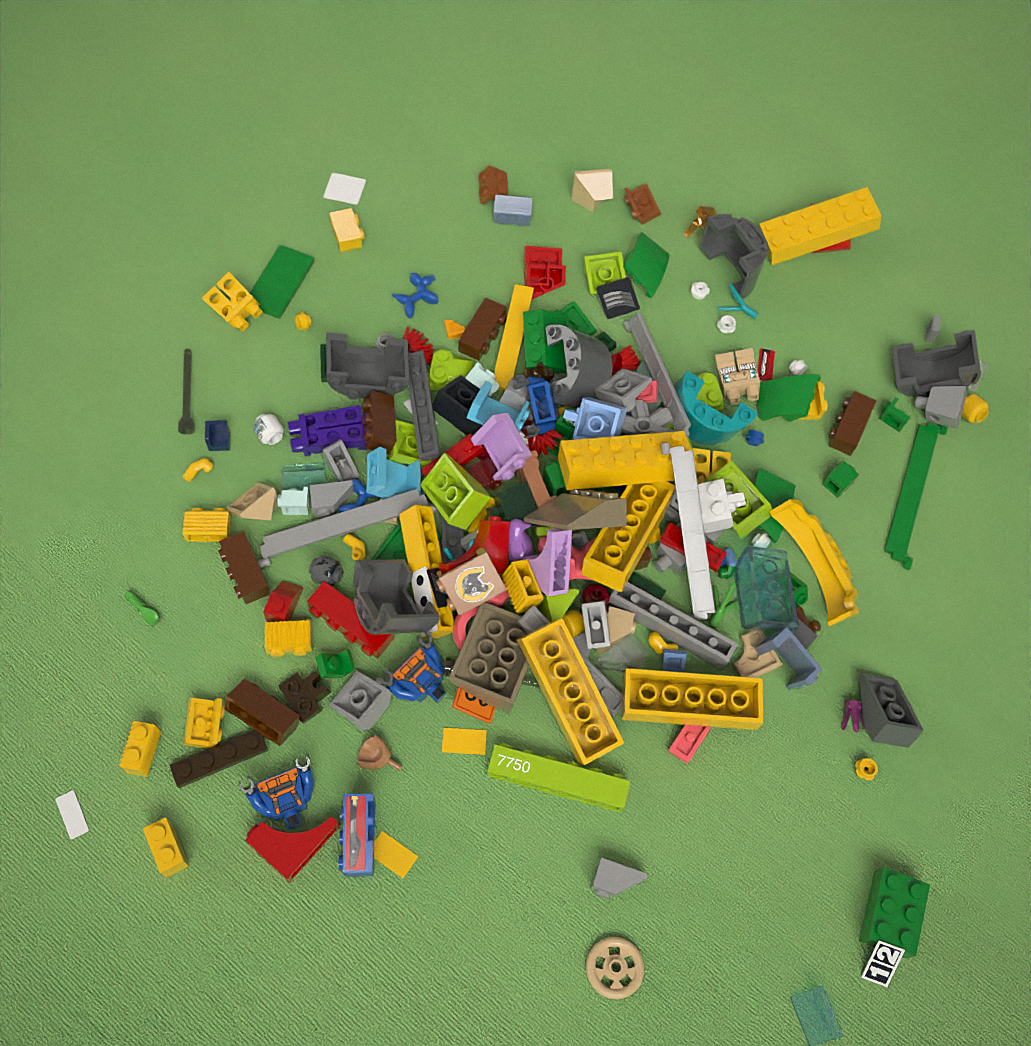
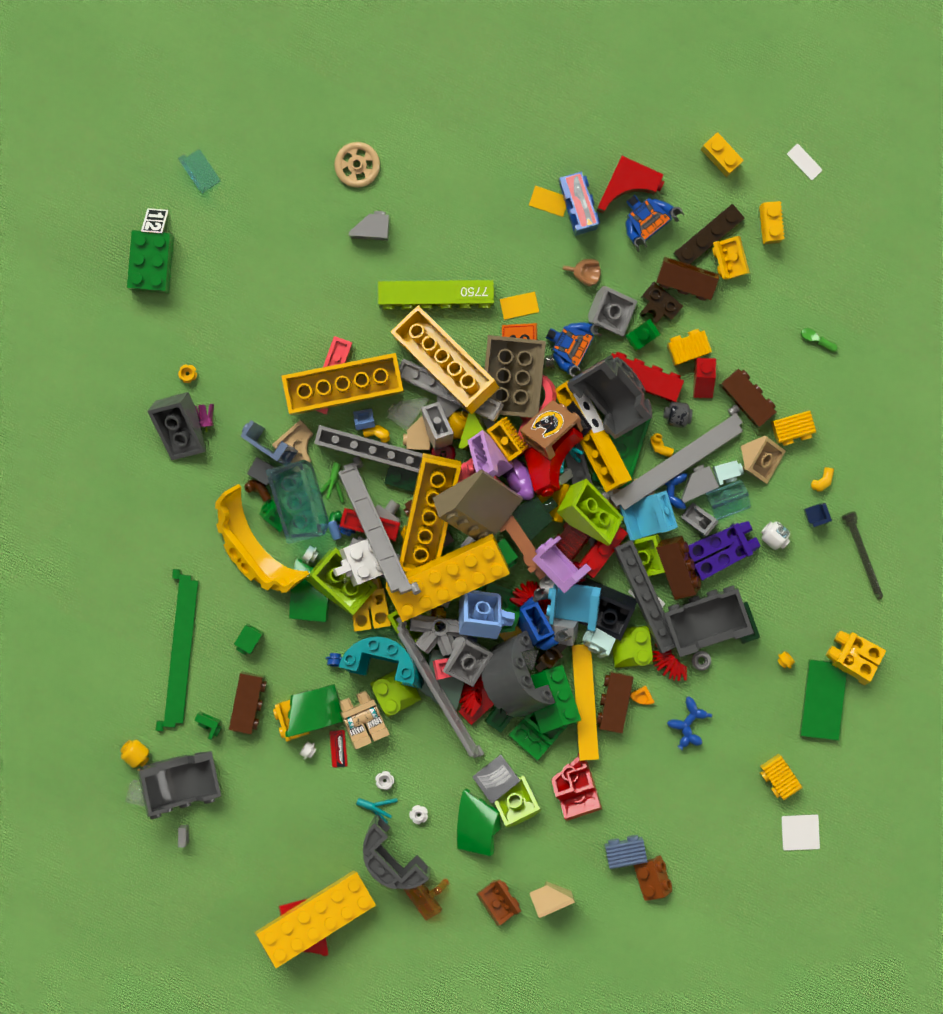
camera: 175 degrees right, 25 degrees up
light grey torso [915,386,967,429] -> none

